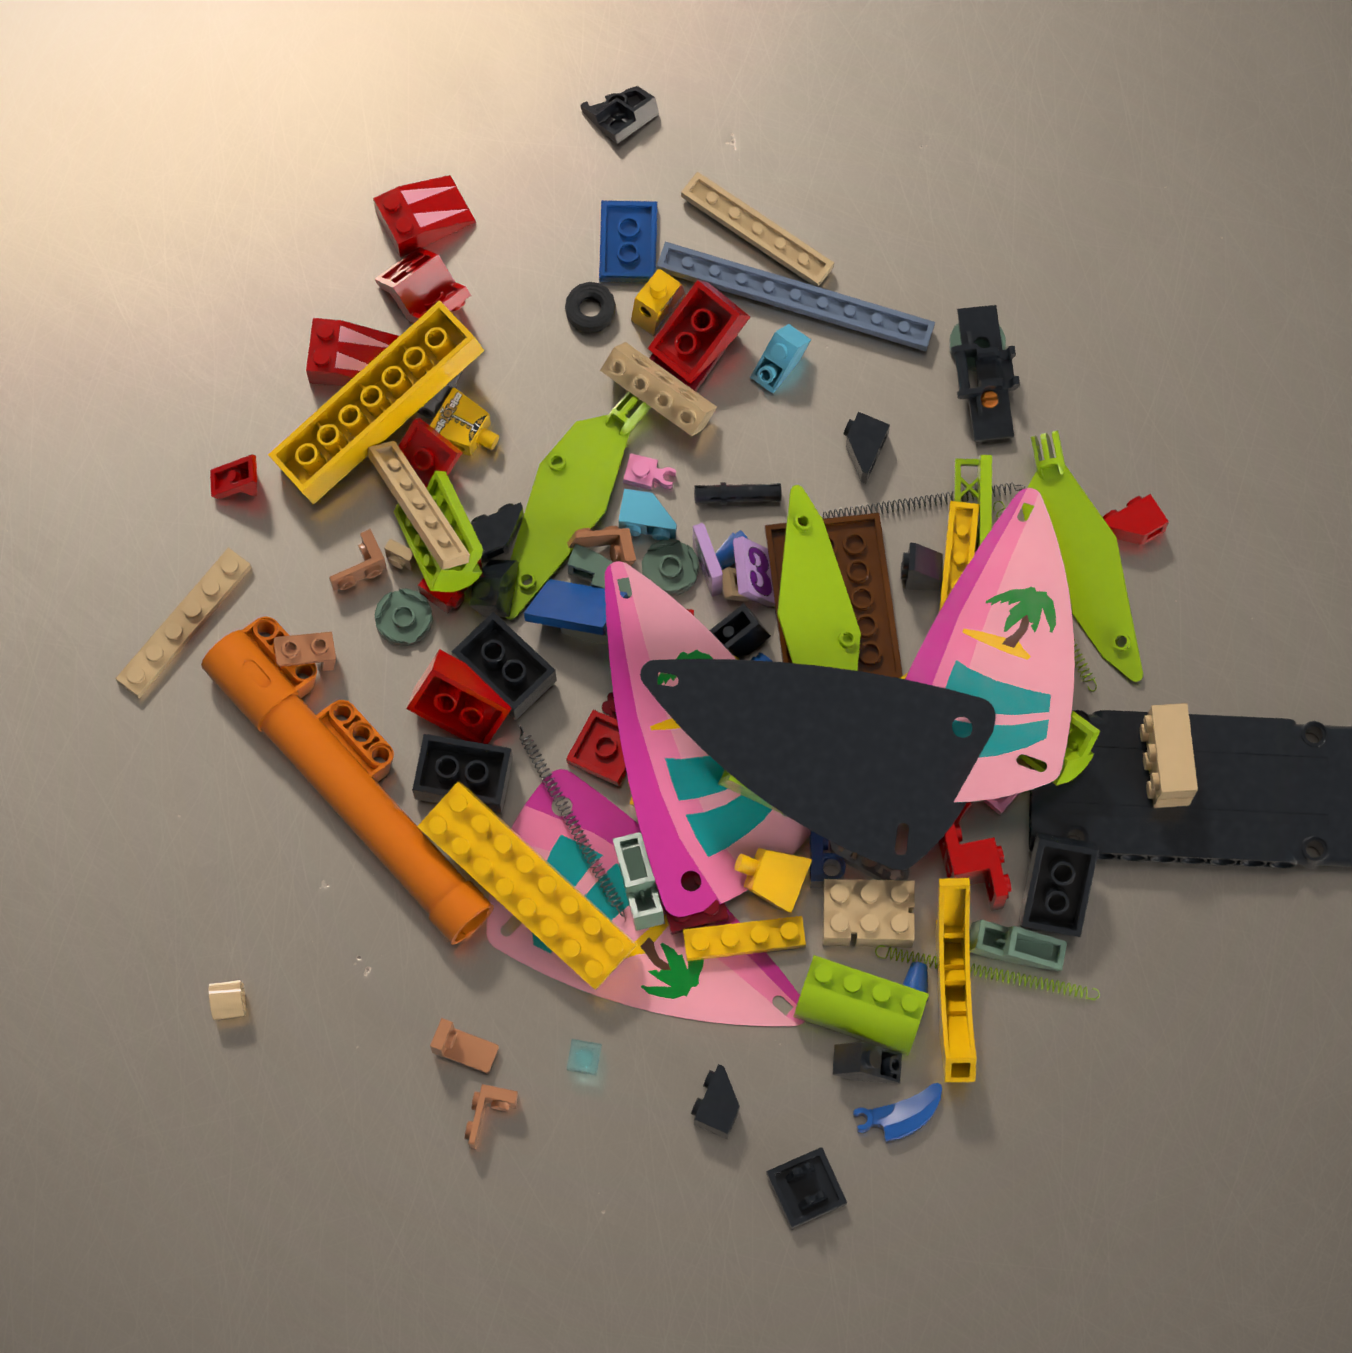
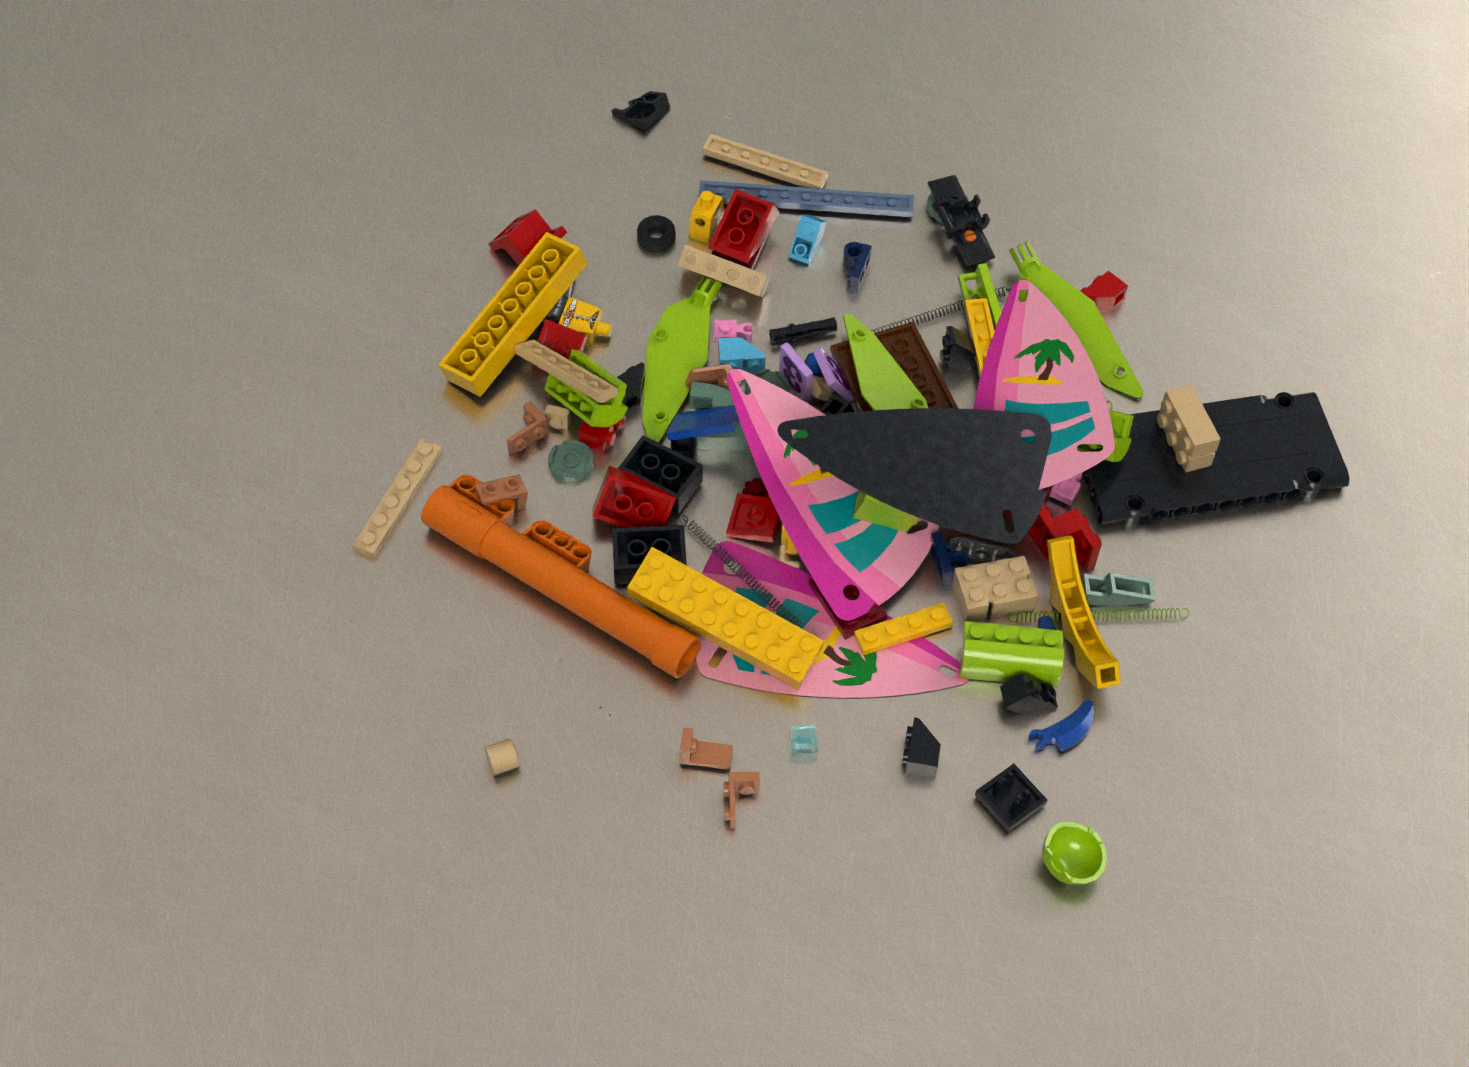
camera: 15 degrees left, 15 degrees down
red slope [210,454,257,499] -> none
red slope [306,318,399,386] -> none
red slope [373,175,476,258] -> none
black slope [469,559,519,617] -> none
blue tile [599,200,657,283] -> none
sand green slope [613,832,665,931] -> none
yellow torso [734,848,812,913] -> none
black slope [843,412,890,484] -> none
black brick [1019,832,1099,937] -> none
none -> black plate [671,437,694,459]
none -> dark blue plate [843,242,872,292]
none -> lime cylinder [1042,820,1107,886]

